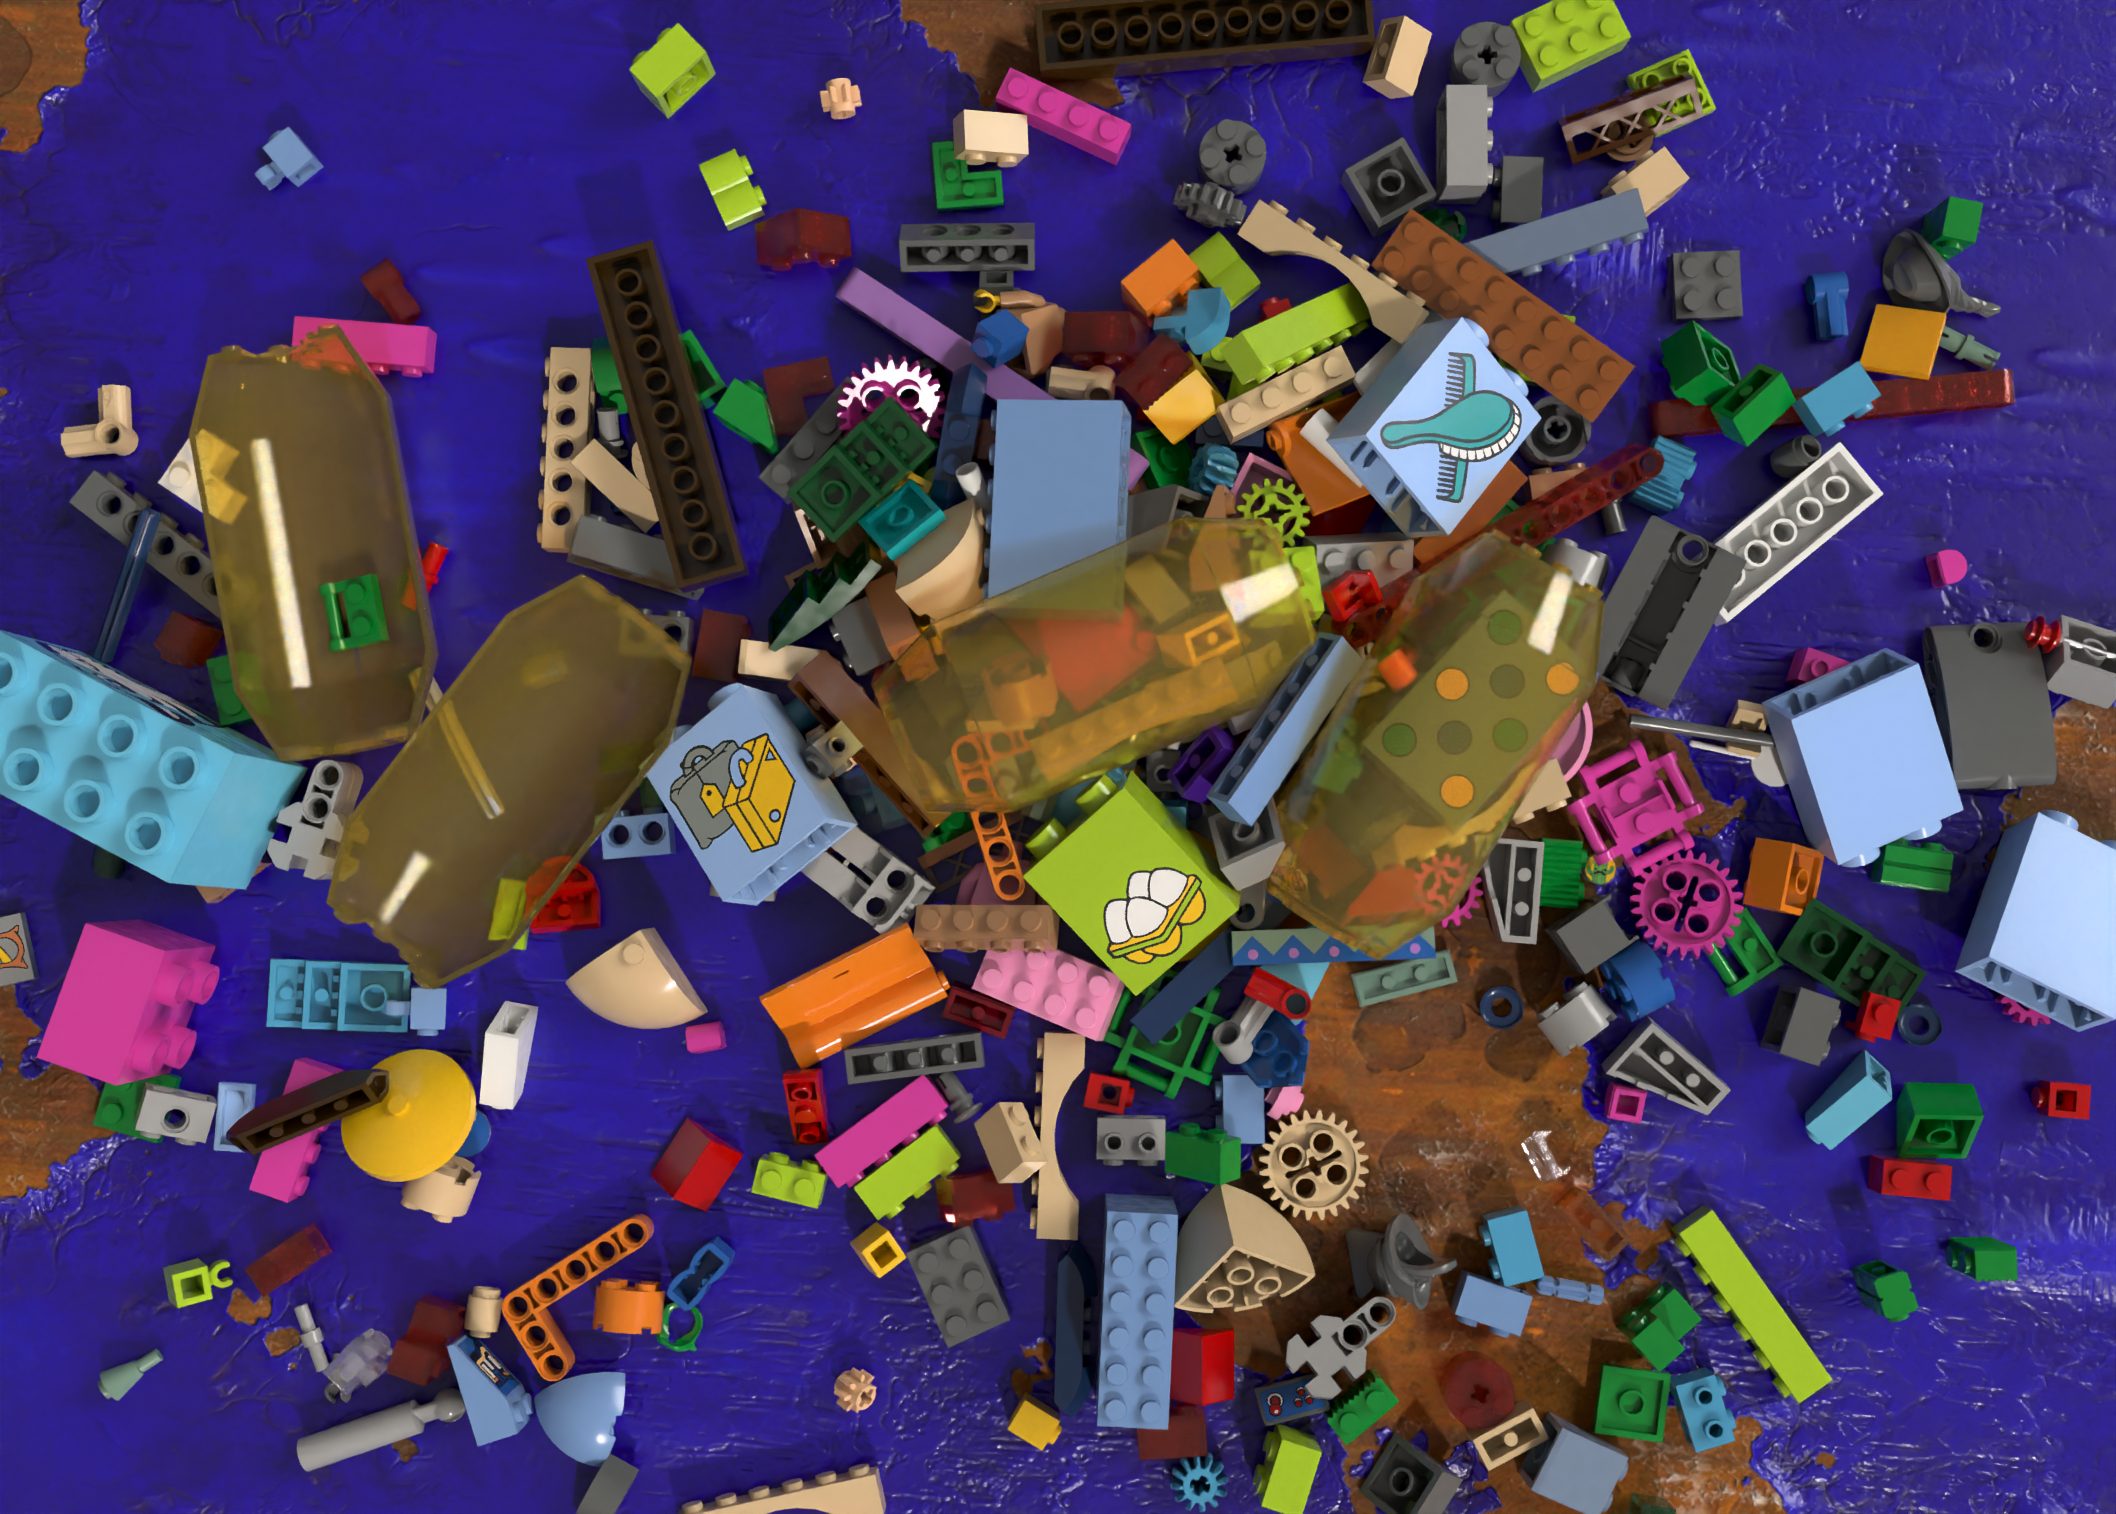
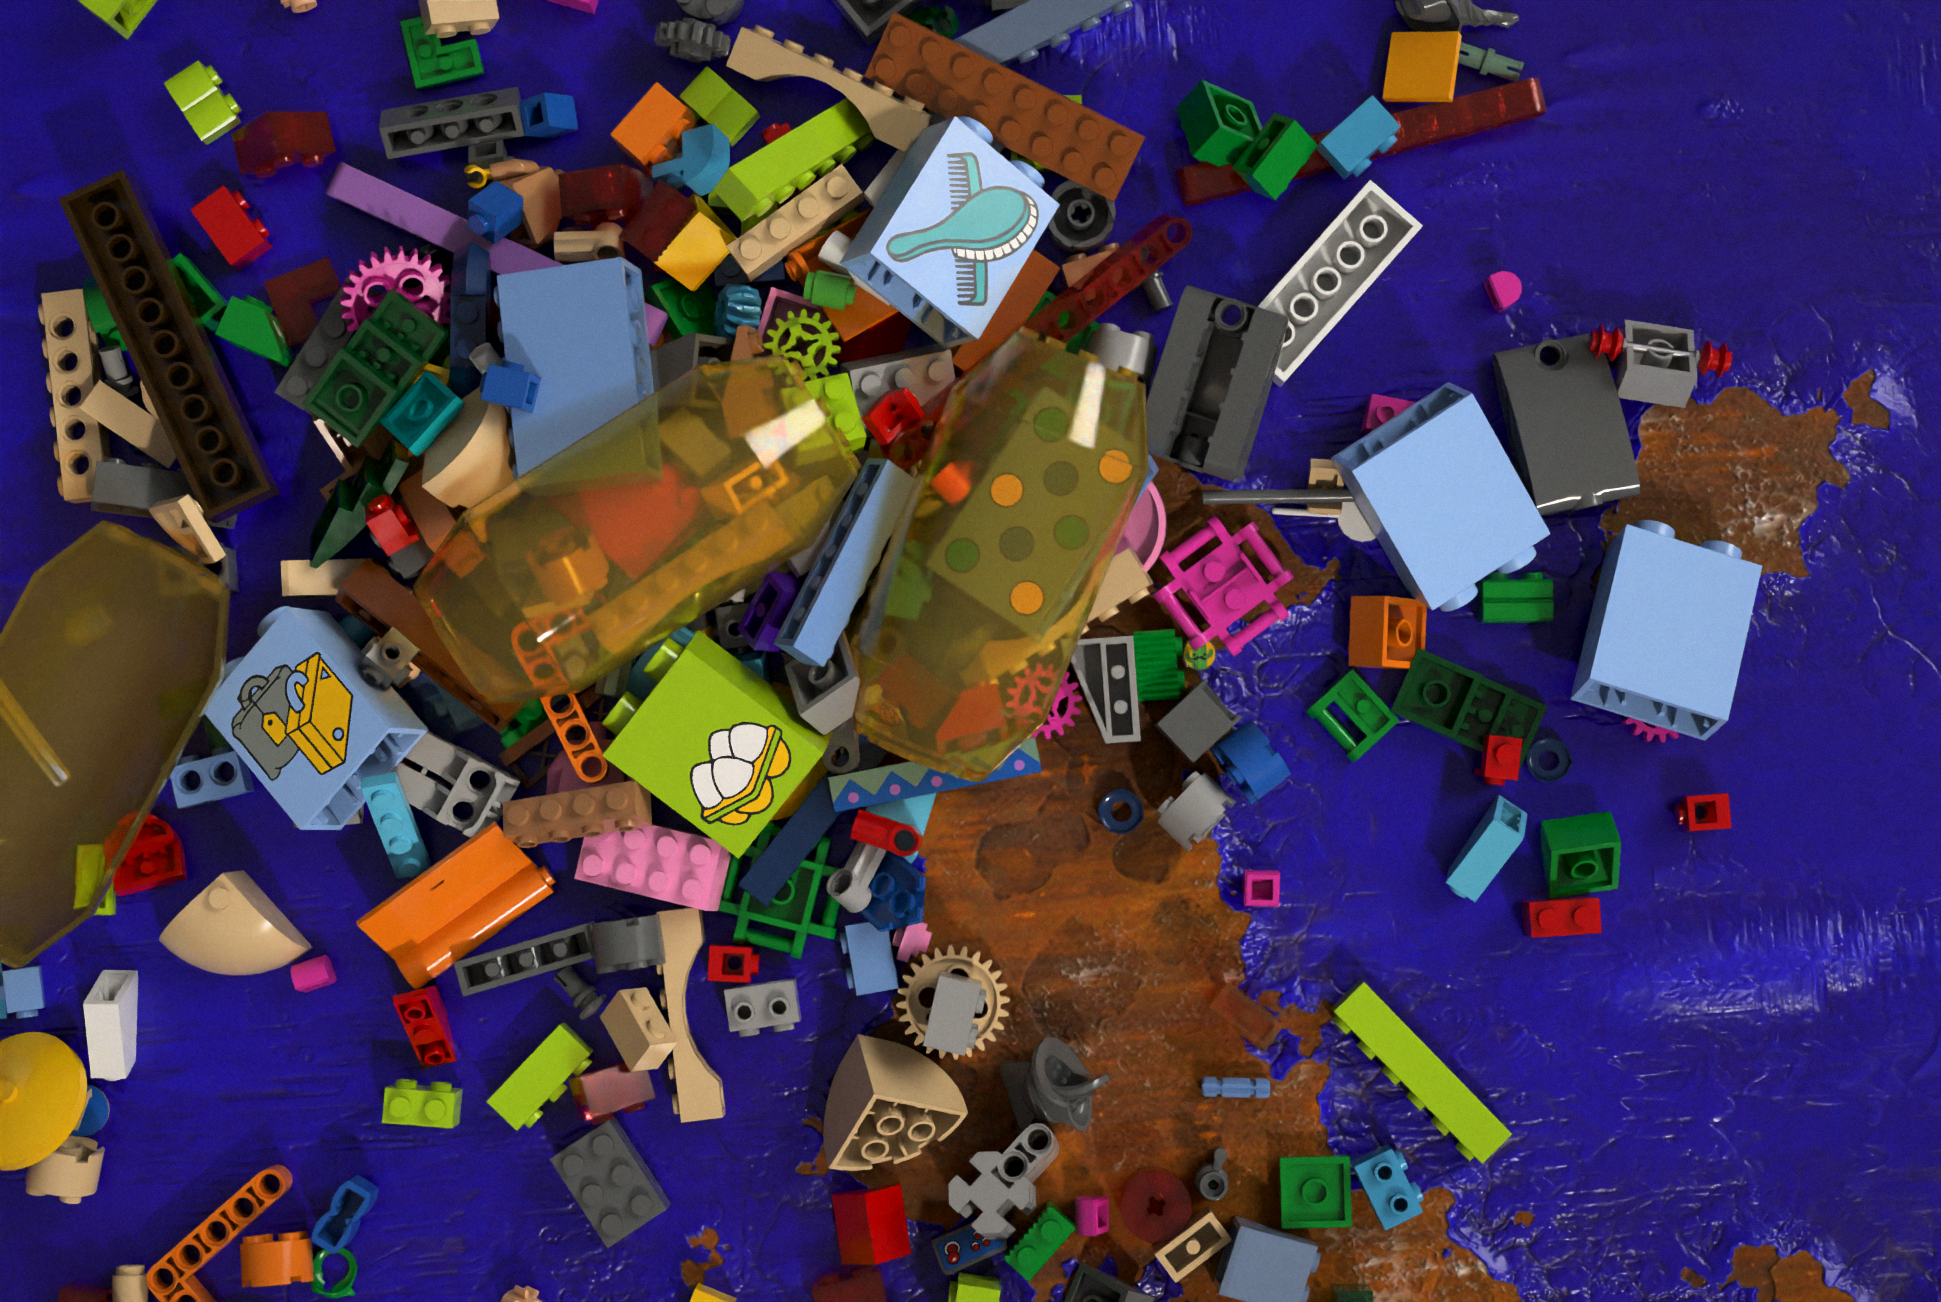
camera: 10 degrees left, 0 degrees up
red slope [650,1118,744,1212] -> none
clear red brick [691,609,752,684] -> none
dark pink brick [814,1074,950,1188] -> none
yellow brick [850,1222,907,1279] -> none
dark red slope [941,980,1016,1040] -> none
dark blue brick [1054,1242,1098,1417] -> none
medium blue brick [1095,1193,1178,1430] -> none
green brick [1165,1123,1241,1185] -> none
sand green tile [1350,949,1458,1007] -> none
medium blue brick [1450,1269,1533,1338] -> none
dark azure brick [1479,1205,1545,1287] -> none
clear piece [1521,1130,1570,1181] -> none
light grey wedge [1601,1015,1731,1116] -> none
green brick [1616,1282,1702,1372] -> none
dark azure brick [1627,435,1697,516] -> none
dark pink gear [1629,850,1744,960] -> none
dark grey plate [1670,250,1743,322] -> none
dark grey brick [1759,984,1841,1066] -> none
dark grey brick [1770,435,1822,479] -> none
blue piece [1805,271,1849,341] -> none
green brick [1851,1259,1918,1322] -> none
green brick [1945,1236,2018,1283] -> none
none -> tan plate [148,494,226,564]
none -> red brick [190,185,272,271]
none -> medium azure plate [361,772,431,879]
none -> red brick [365,495,419,556]
none -> blue brick [480,360,541,413]
none -> blue brick [519,92,578,139]
none -> dark grey brick [590,914,666,974]
none -> bright green brick [803,270,857,311]
none -> light grey brick [923,971,986,1056]
none -> dark pink brick [1075,1195,1109,1236]
none -> dark grey piece [1193,1146,1229,1200]

